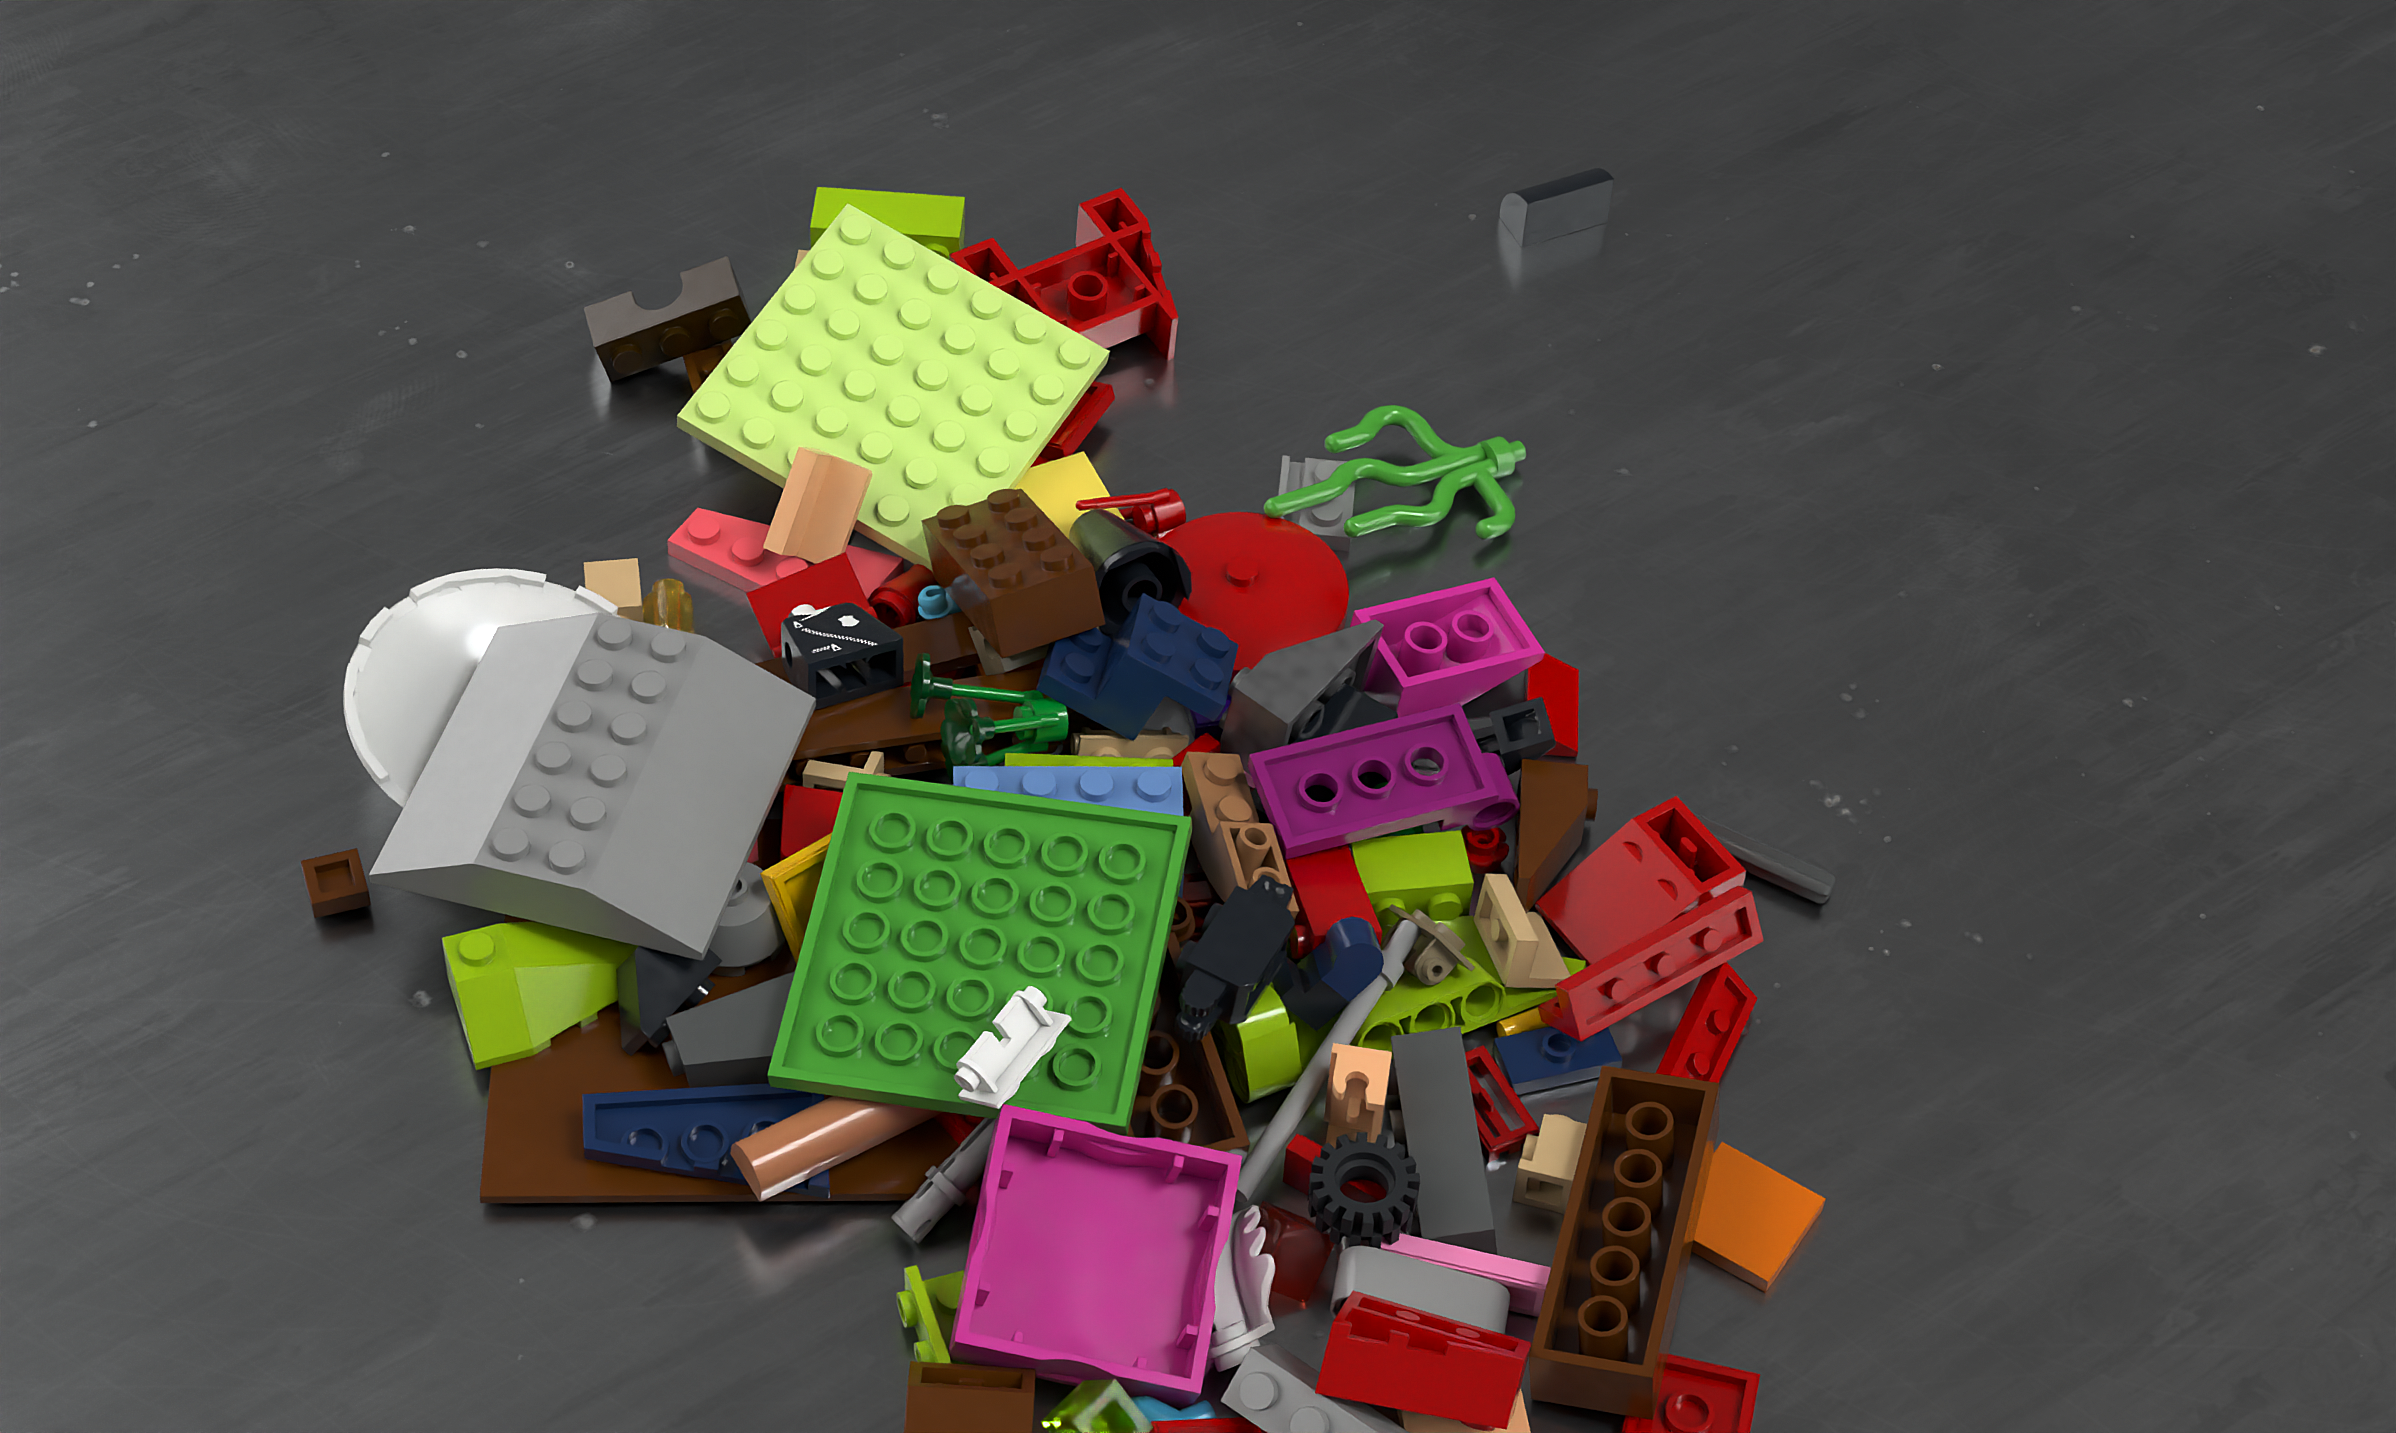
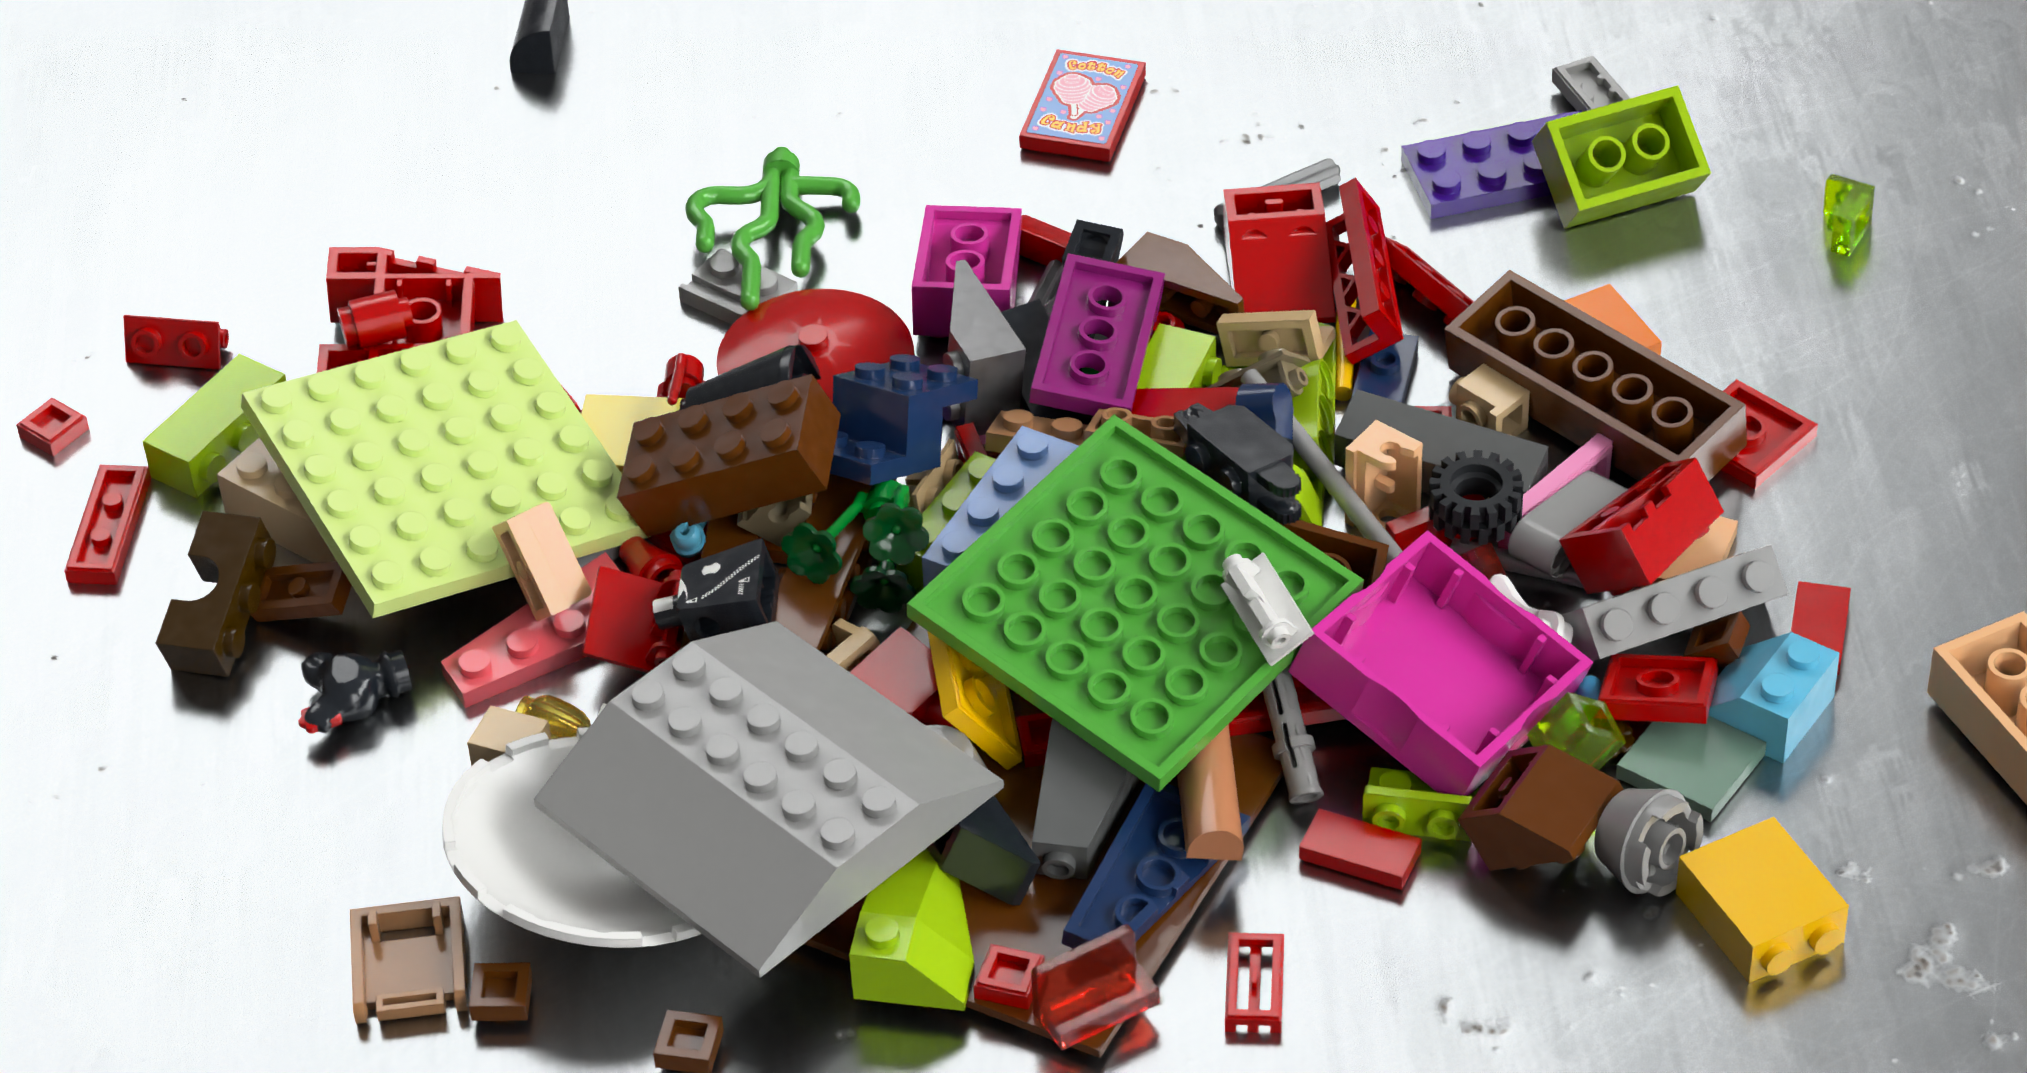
camera: 55 degrees left, 5 degrees down
none -> tile [16,397,89,457]
none -> tile [64,464,151,585]
none -> red hinge [123,315,229,370]
none -> black animal [298,650,412,734]
none -> red brick [337,290,414,349]
none -> medium nougat container [349,896,469,1024]
none -> reddish brown plate [469,962,533,1021]
none -> red tile [973,944,1045,1010]
none -> tile [1019,49,1146,162]
none -> clear red panel [1031,924,1160,1050]
none -> tile [1224,932,1284,1033]
none -> tile [1299,808,1422,890]
none -> plate [1401,110,1582,219]
none -> lime brick [1532,85,1711,229]
none -> light grey plate [1552,55,1630,112]
none -> clear neon green bracket [1823,174,1875,257]

